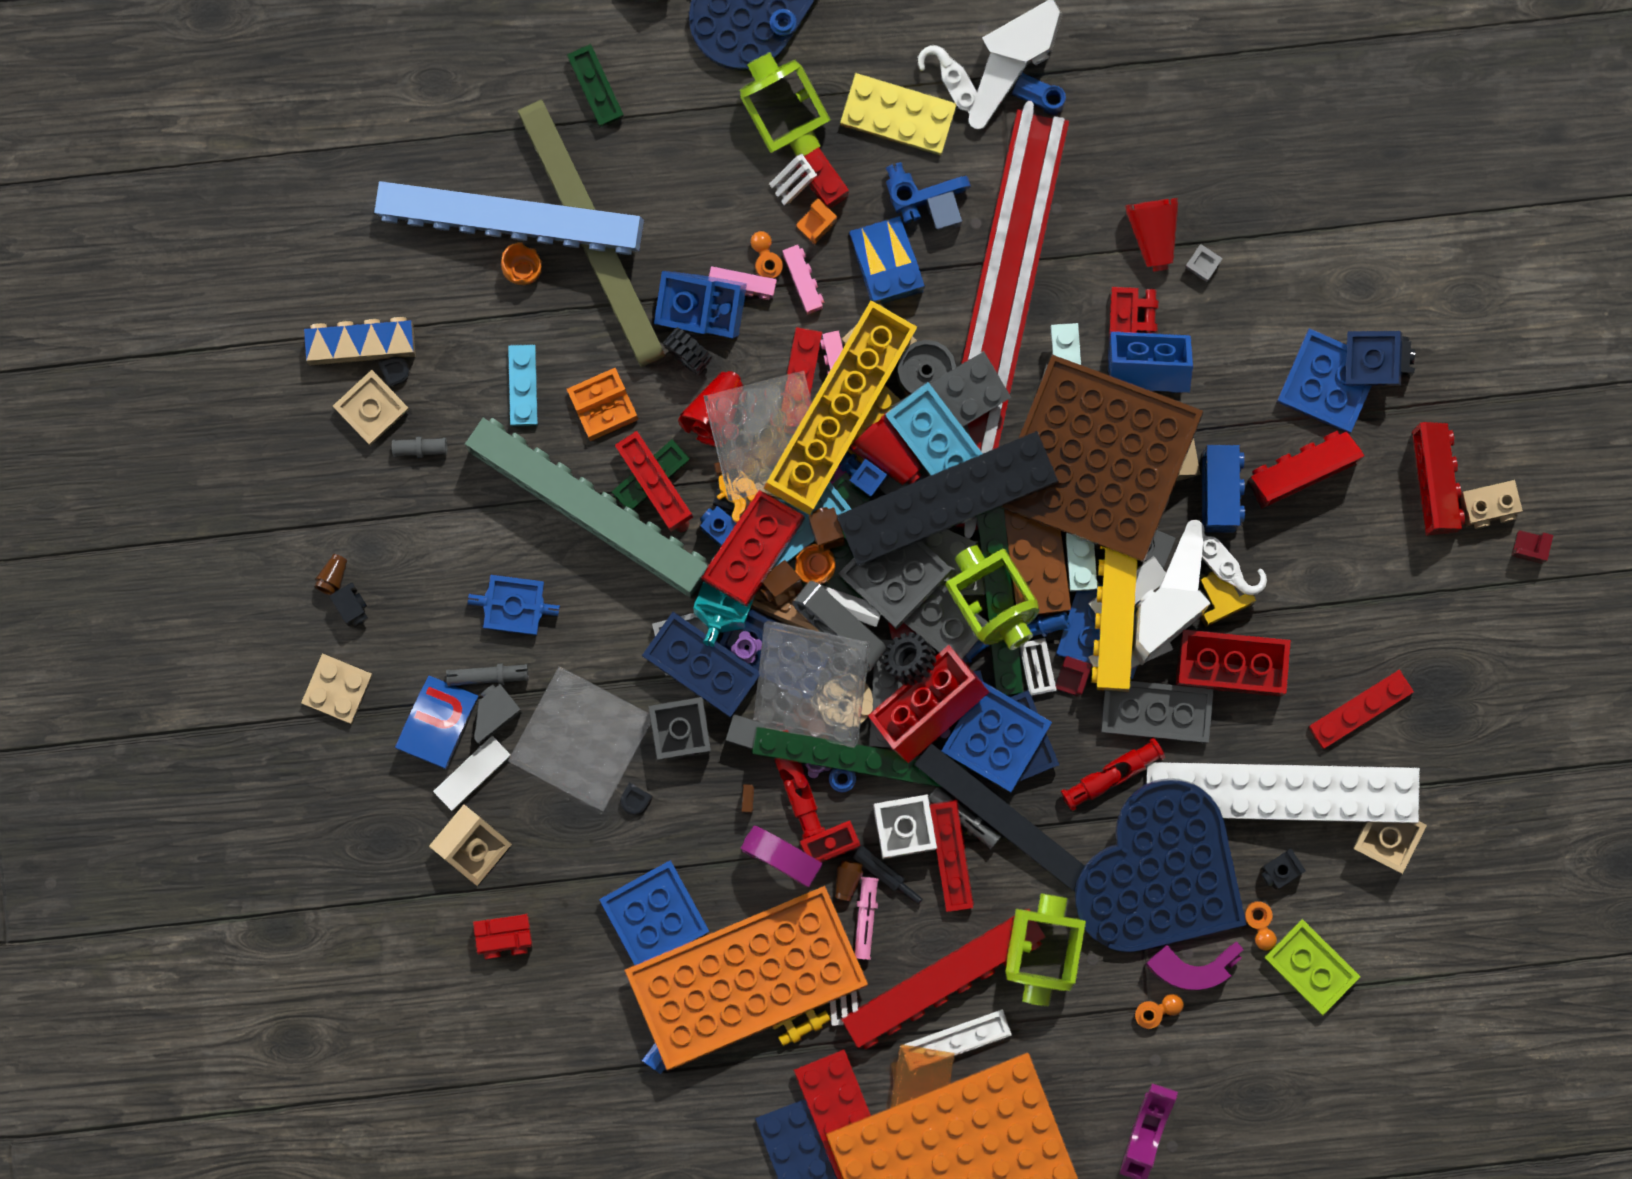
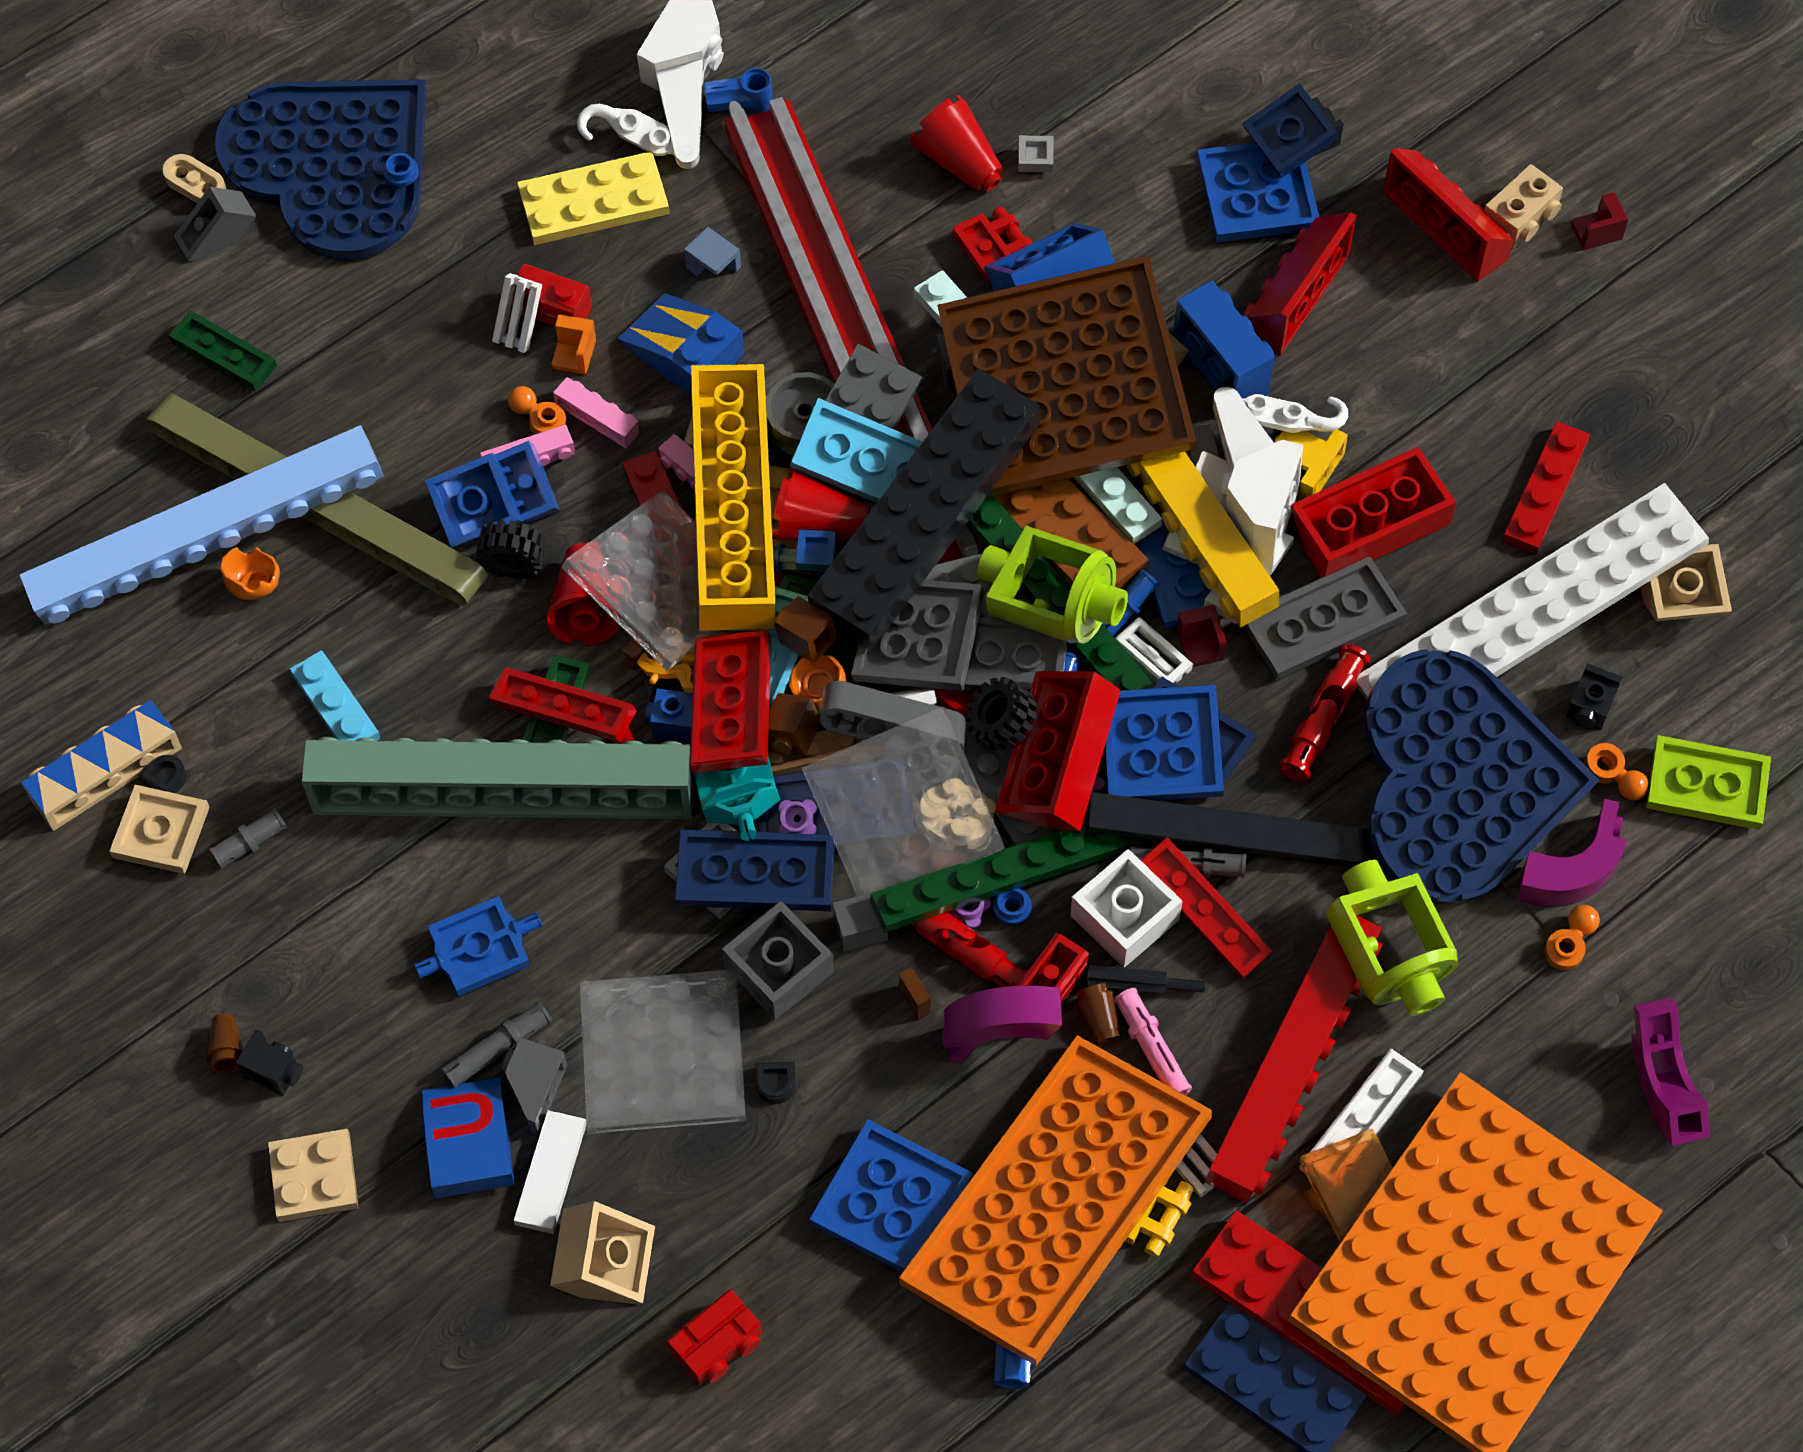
camera: 25 degrees left, 20 degrees down
orange slope [567,368,639,441] -> none
lime piece [740,52,831,157] -> none
blue piece [886,162,971,223] -> none

